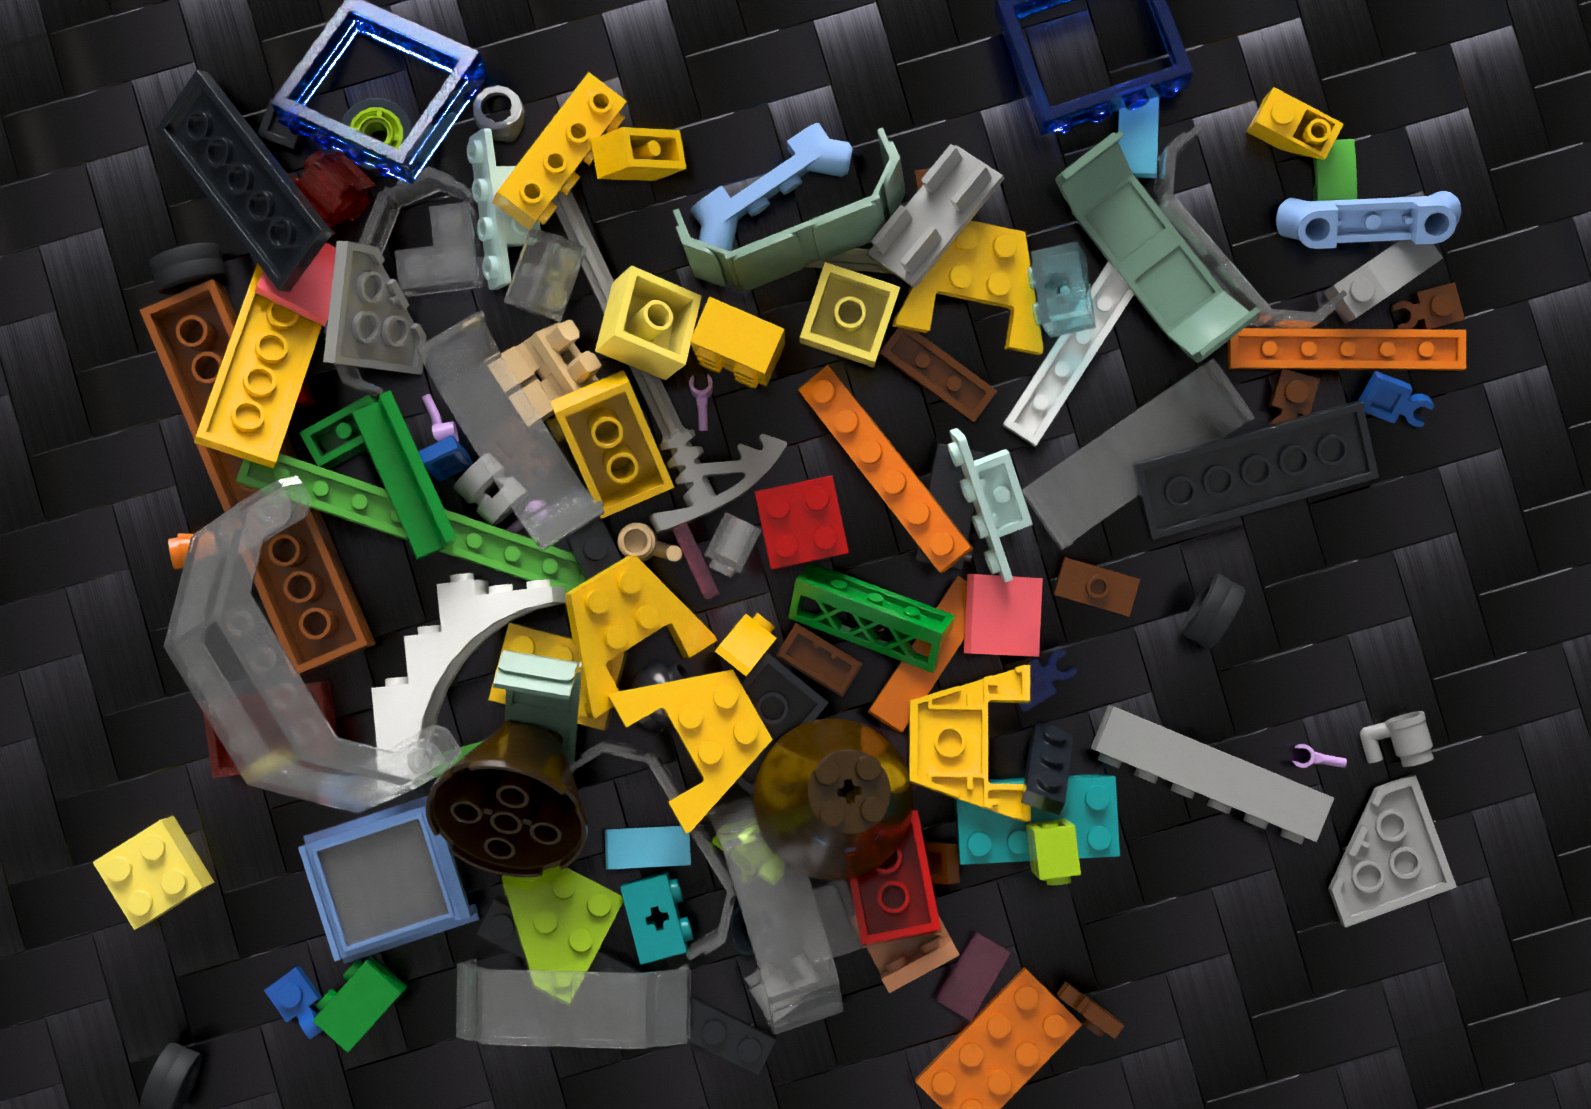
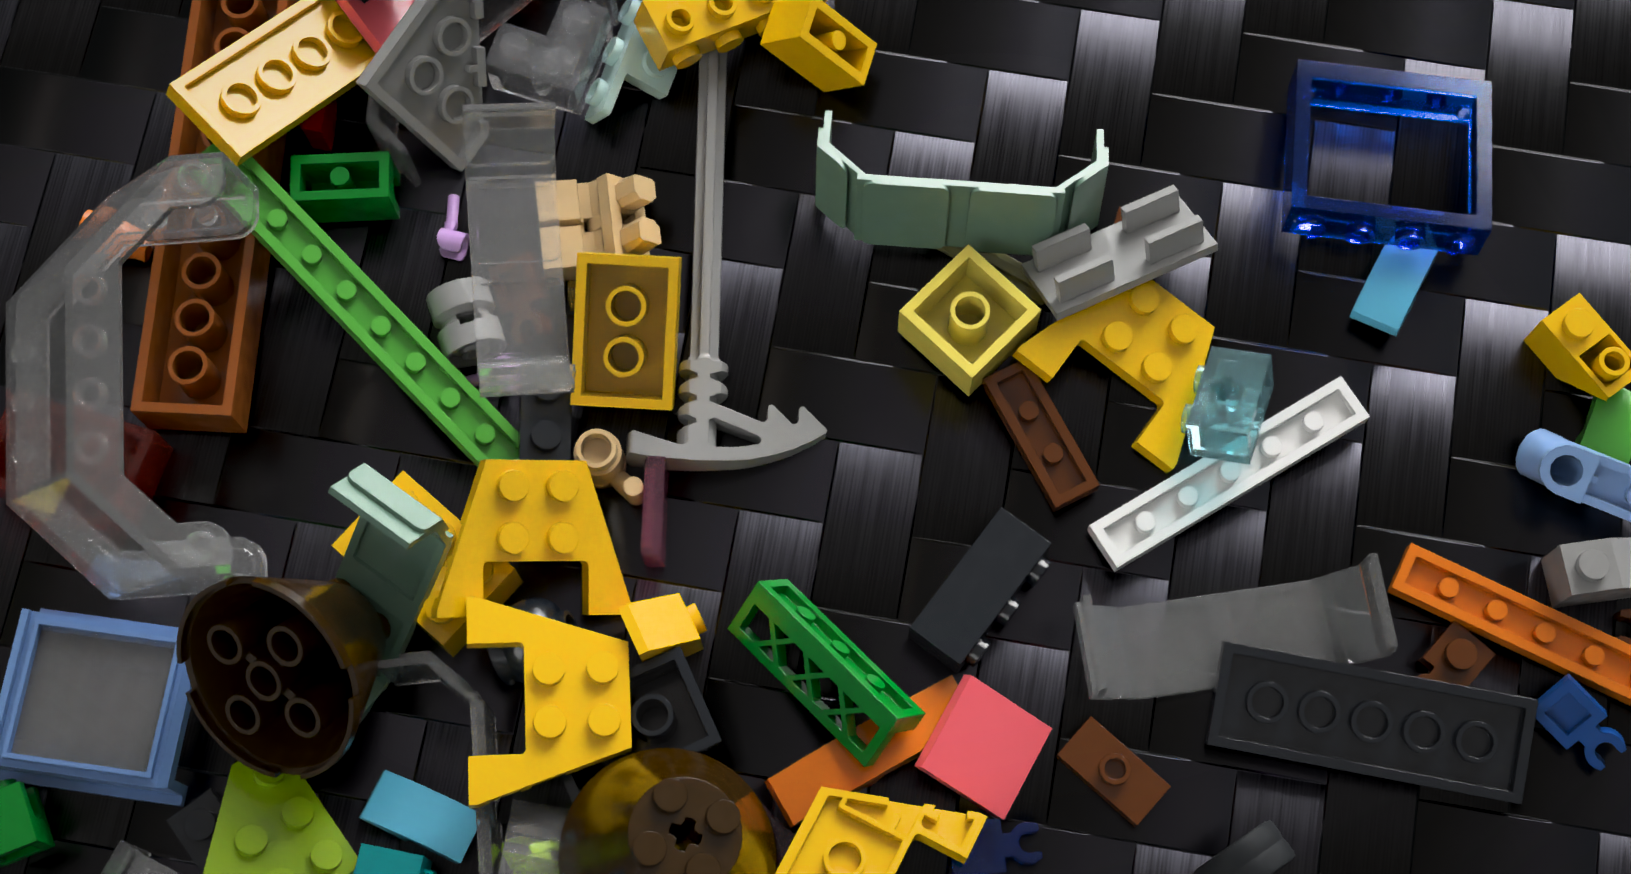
camera: 25 degrees right, 15 degrees down
green fence [352,390,457,560] -> none
white arch [371,573,566,783] -> none
blue tile [418,435,473,482] -> none
clear brick [504,229,587,322] -> none
light yellow brick [595,265,702,380] -> none
lavender hand [689,375,713,431] -> none
light blue plate [690,123,853,251] -> none
yellow brick [690,297,785,389] -> none
clear brick [704,512,763,578] -> none
red brick [755,475,849,570] -> none
reddish brown plate [776,623,863,697] -> none
orange plate [798,365,974,573] -> none
light aqua bracket [947,428,1033,583] -> none
sand green windscreen [1055,131,1260,363] -> none
clear windscreen [1154,123,1347,329] -> none

